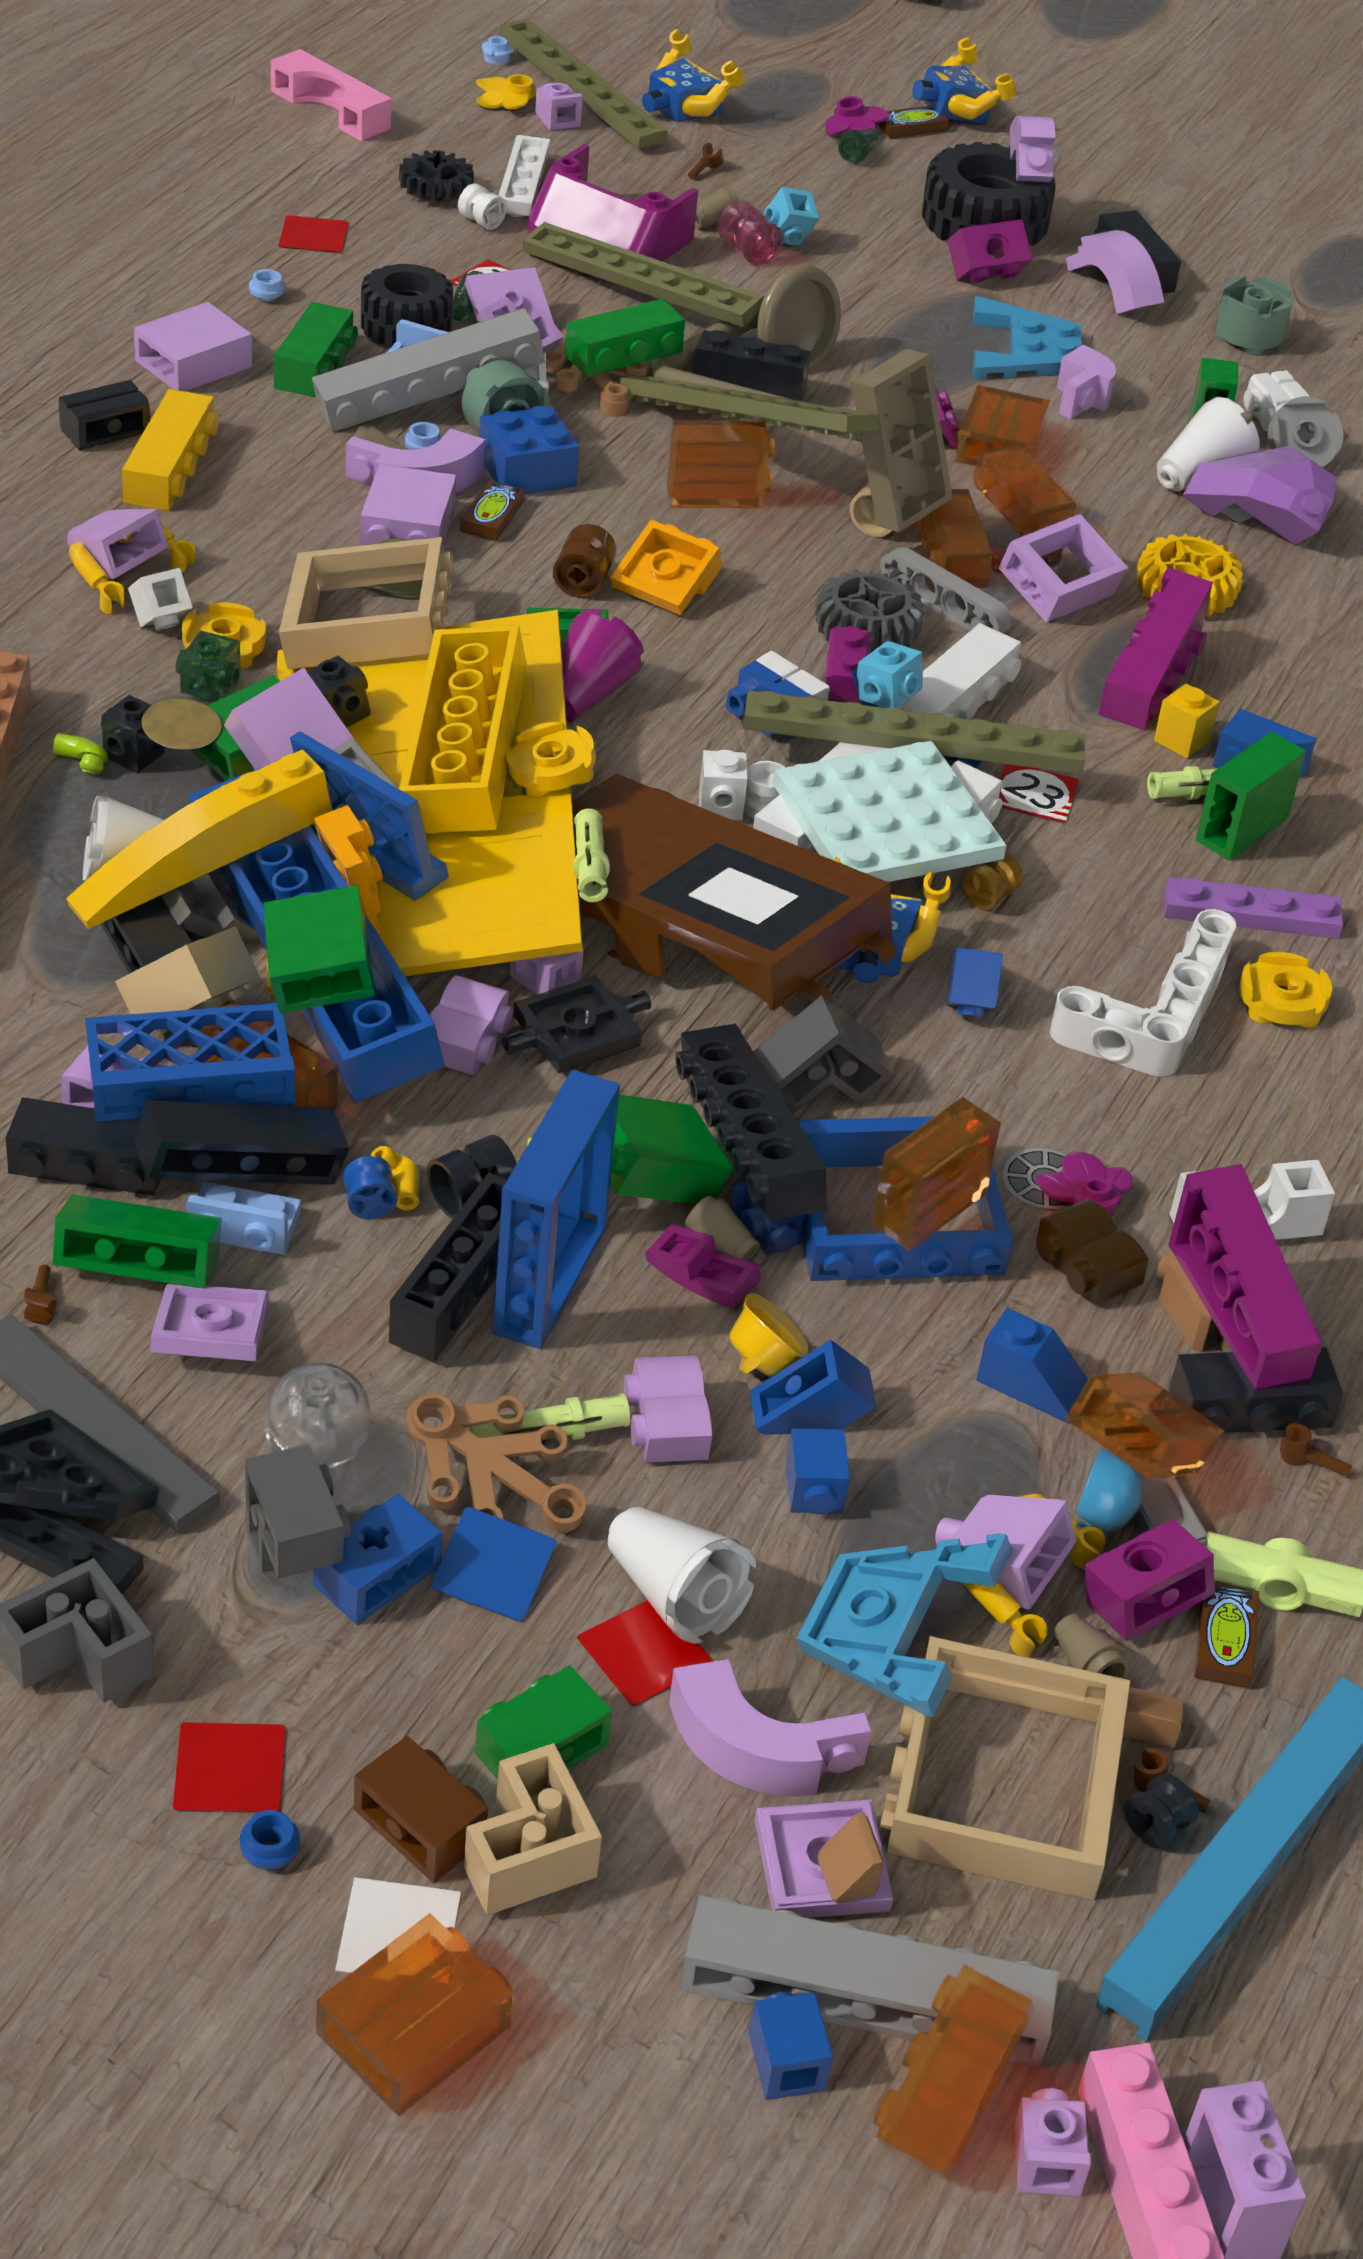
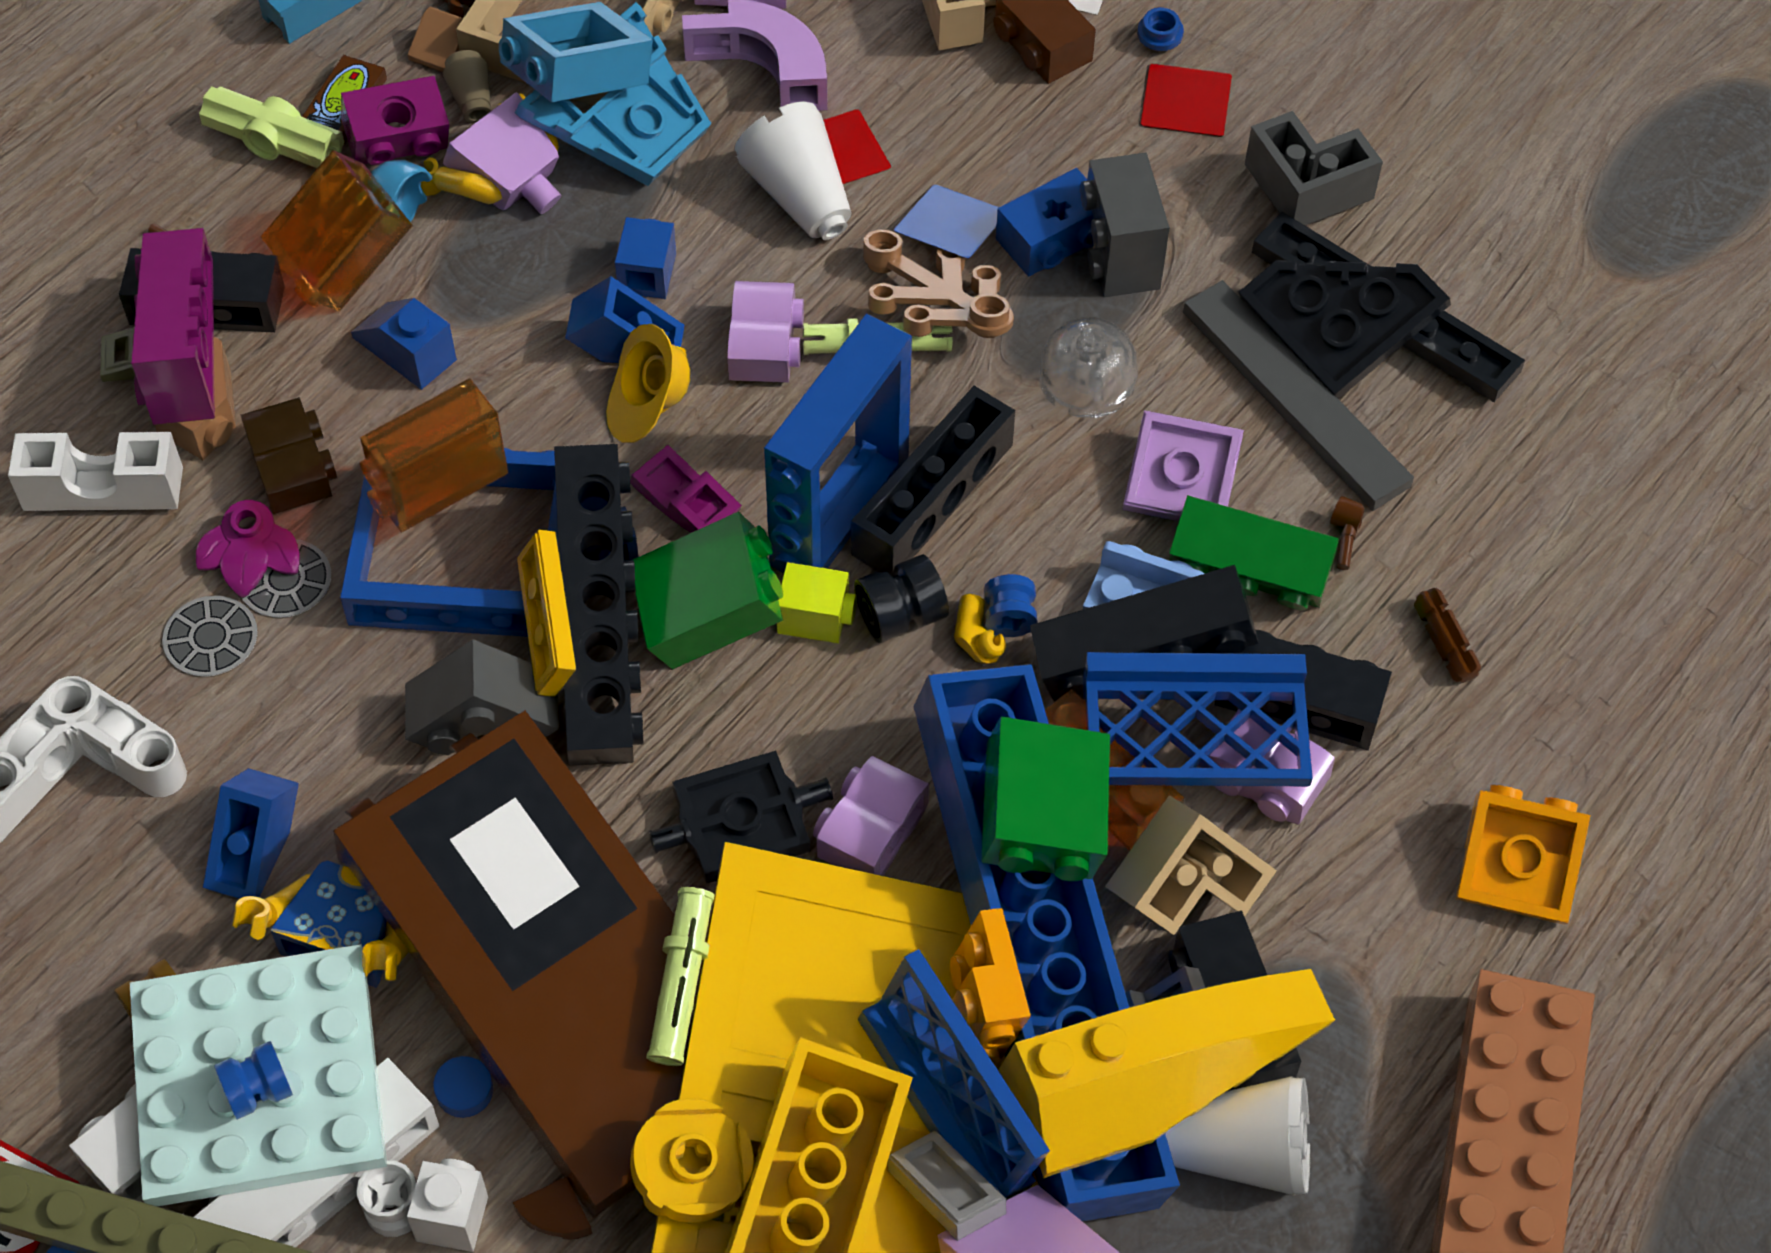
camera: 165 degrees left, 15 degrees up
green brick [475,1665,612,1779] -> none
dark tan cone [685,1195,760,1261] -> none
none -> sticker [162,596,257,676]
none -> blue wheel [214,1041,293,1120]
none -> dark azure window [499,2,653,103]
none -> yellow tile [517,530,576,696]

